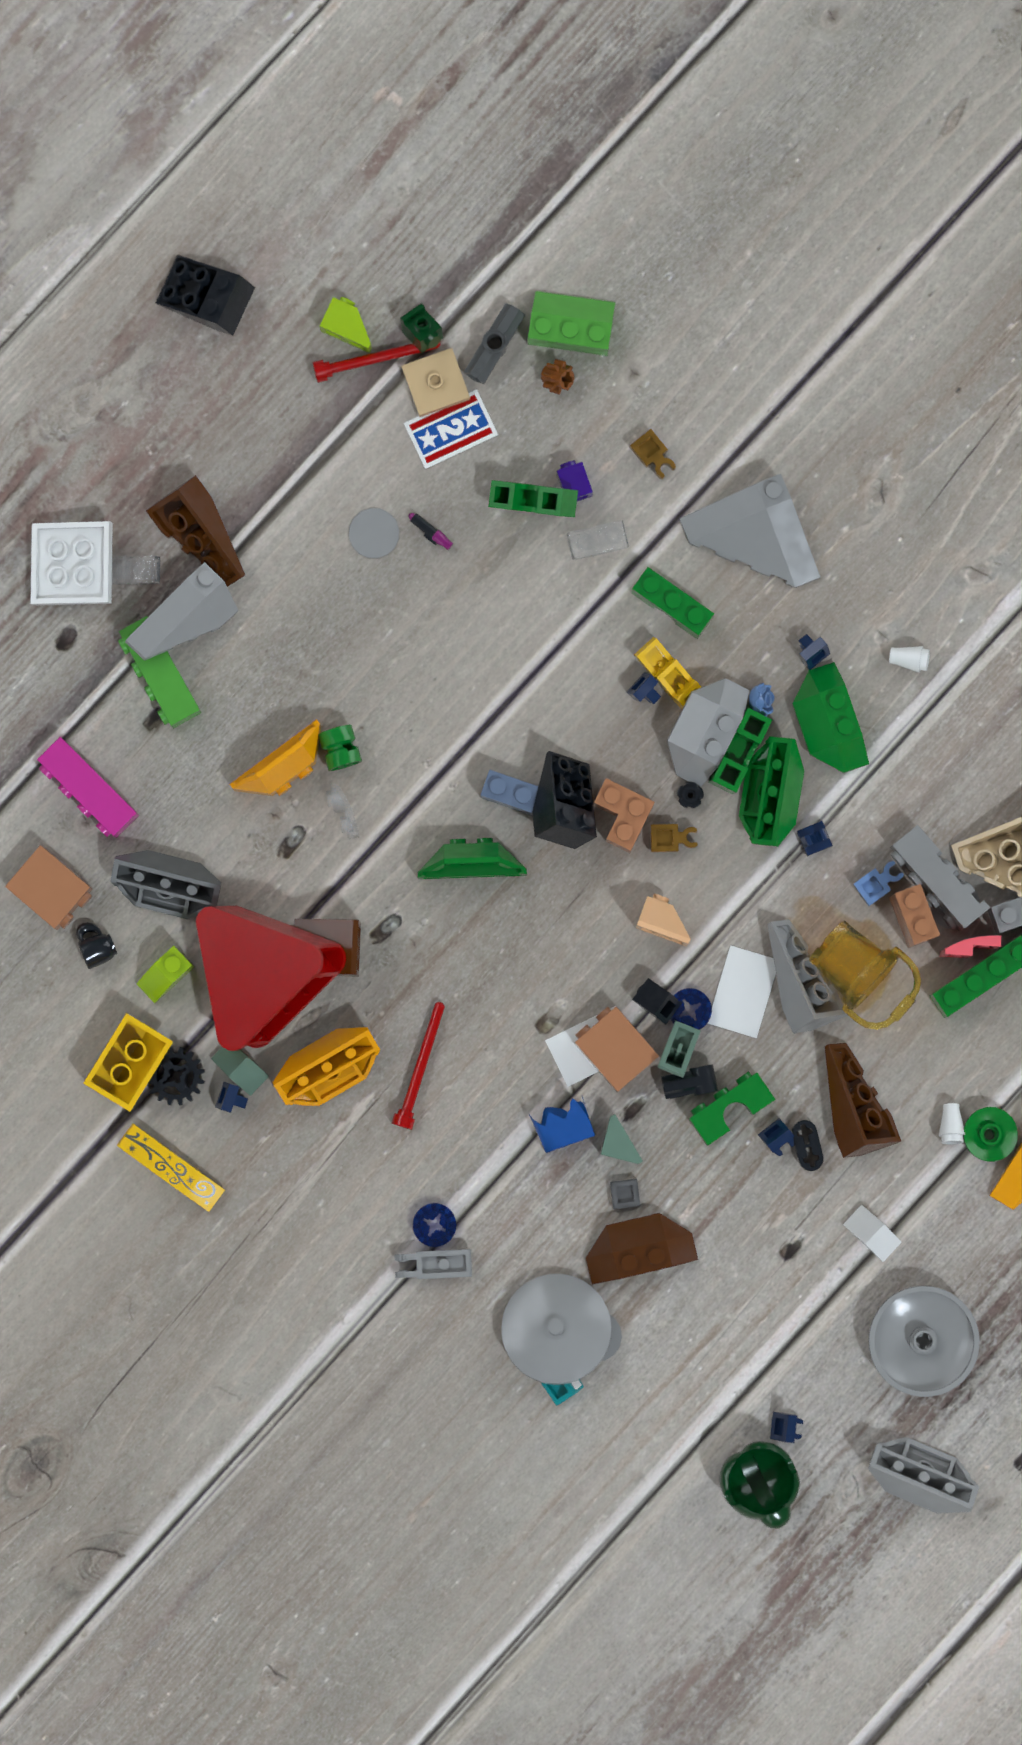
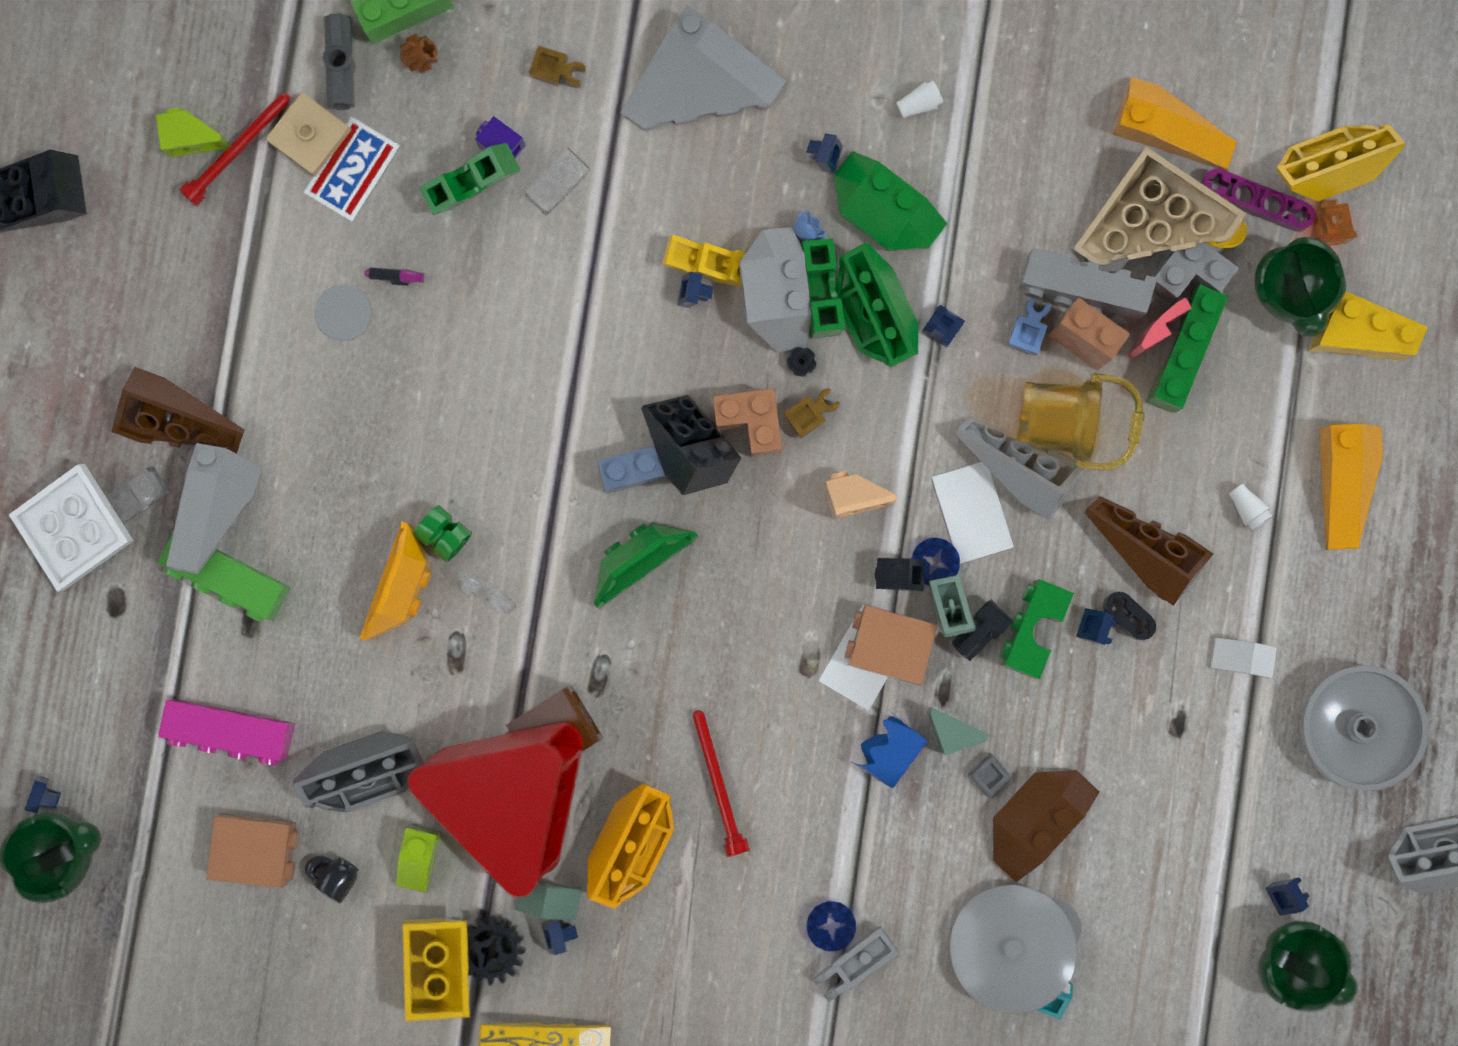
camera: 40 degrees left, 0 degrees up
dark green brick [400,303,443,353] -> none
green arch [631,567,714,640] -> none
green dish [963,1107,1018,1162] -> none

